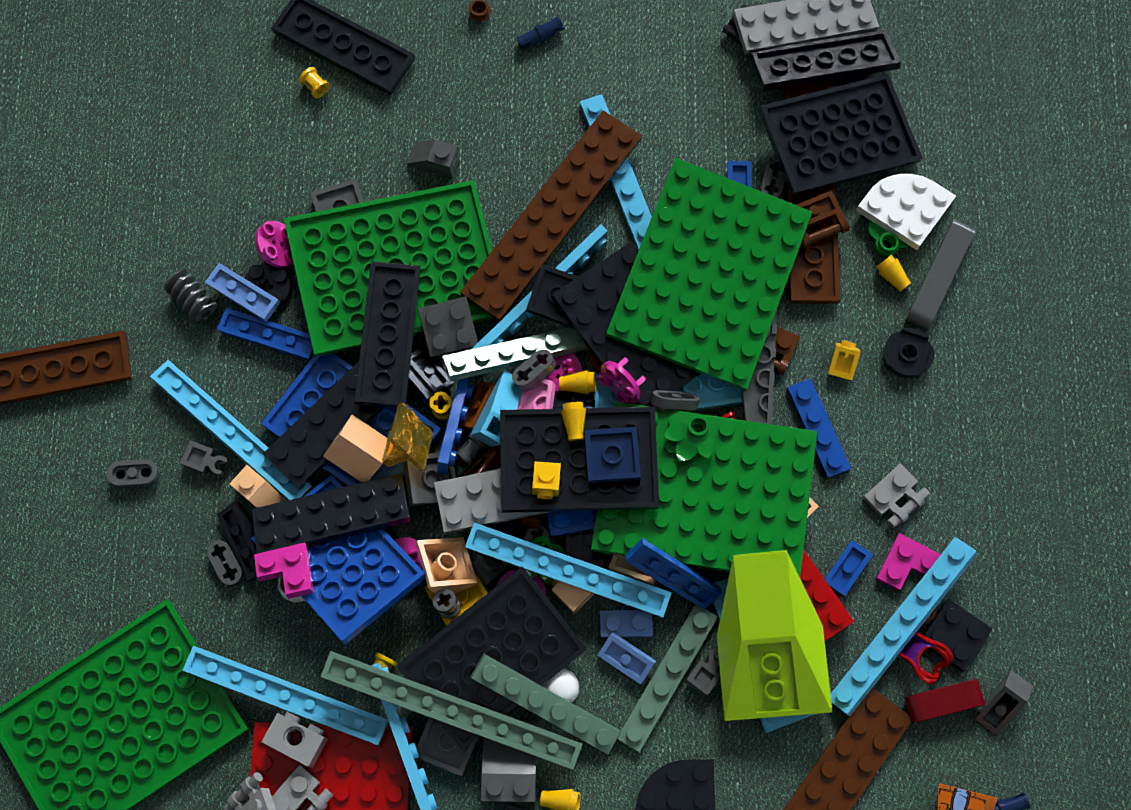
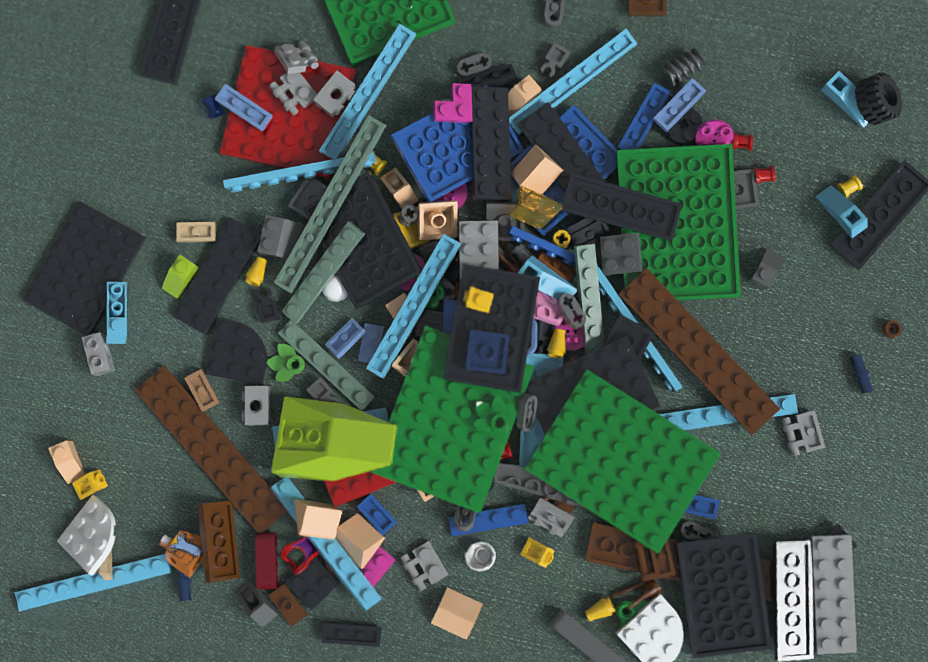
camera: 105 degrees right, 10 degrees up
yellow cone [560,402,586,441] -> none
dark pink plate [598,357,646,404] -> none
blue plate [625,538,722,610] -> none
black plate [883,328,935,378] -> none
none -> reddish brown plate [197,501,240,583]
none -> light grey brick [242,386,271,426]
none -> black plate [257,288,281,324]
none -> bright green plate [267,344,305,382]
none -> reddish brown plate [269,583,308,627]
none -> light nougat slope [294,499,342,540]
none -> black plate [321,622,382,647]
none -> light nougat slope [335,514,385,569]
none -> light nougat slope [380,168,419,209]
none -> light nougat slope [431,587,482,640]
none -> dark grey plate [454,505,477,532]
none -> white hair [465,541,496,571]
none -> light grey plate [528,498,574,538]
none -> reddish brown plant [611,579,662,609]
none -> red bush [732,132,753,151]
none -> red bush [754,165,776,184]
none -> light grey plate [782,410,826,456]
none -> medium azure slope [816,185,868,238]
none -> medium azure slope [821,71,868,128]
none -> black tyre [855,72,902,125]

